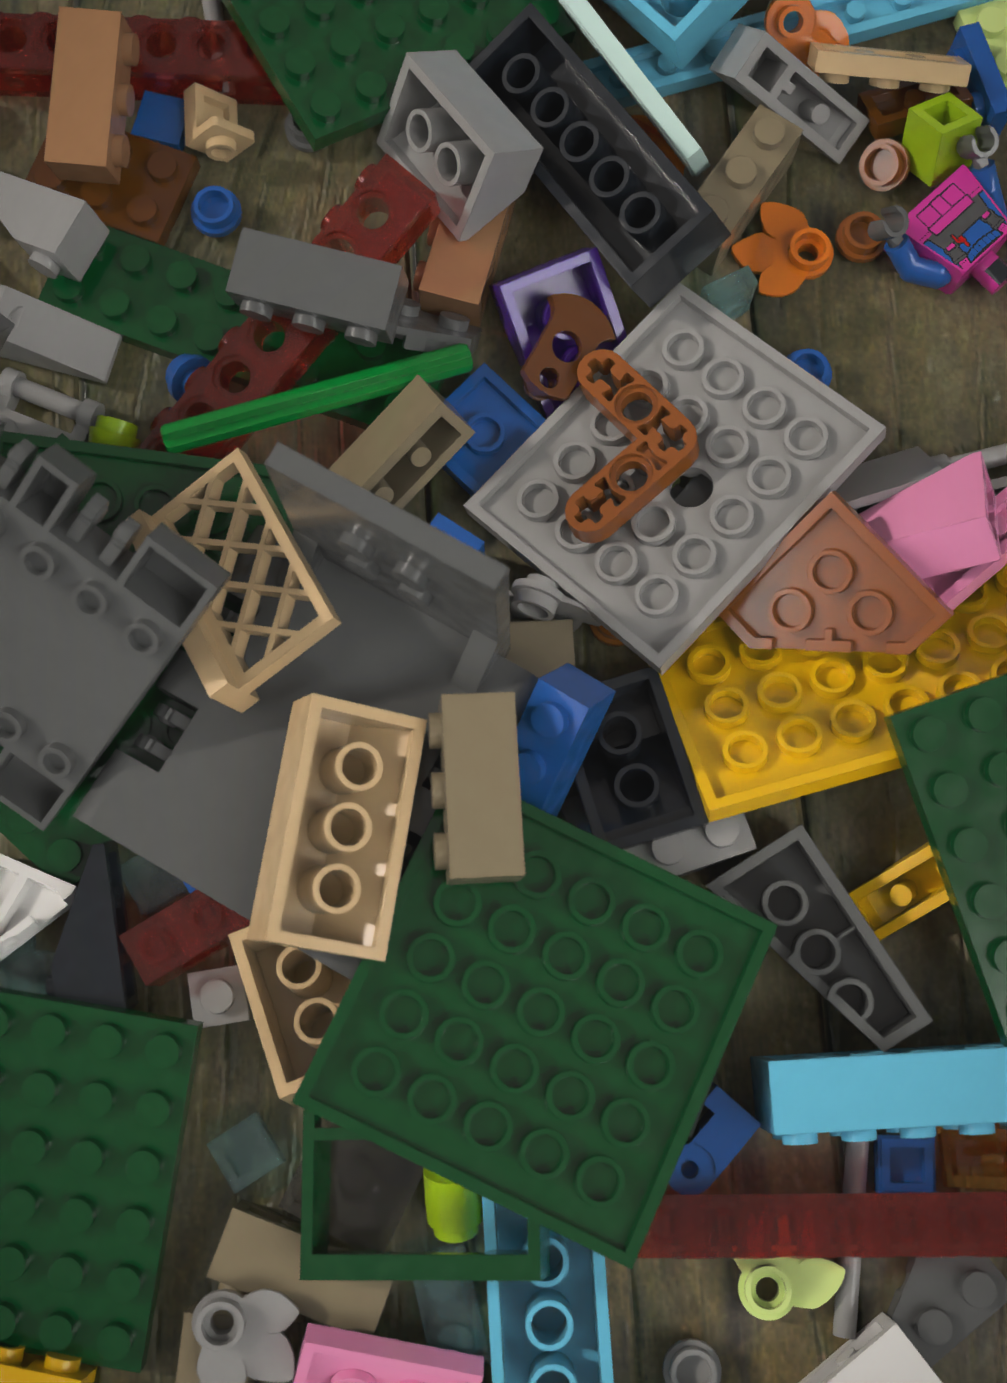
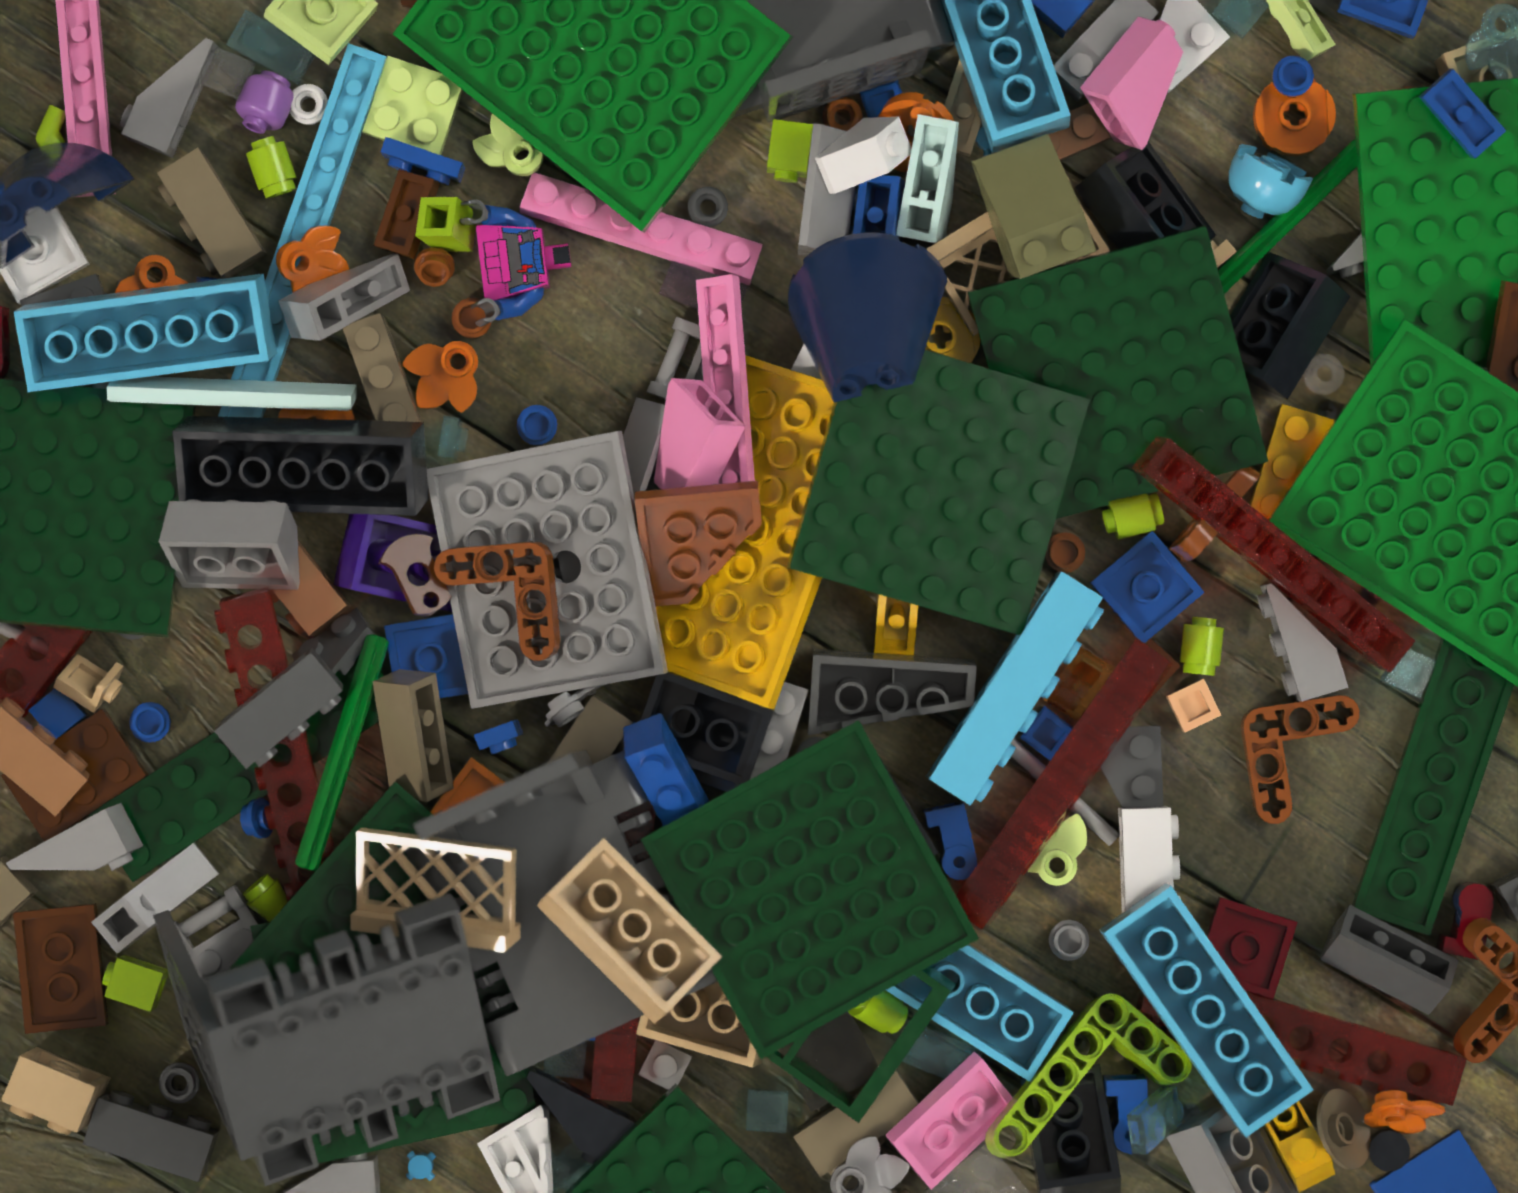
camera: 50 degrees left, 10 degrees up
dark tan brick [428,692,525,885] -> none
tan plate [807,42,972,94] -> none

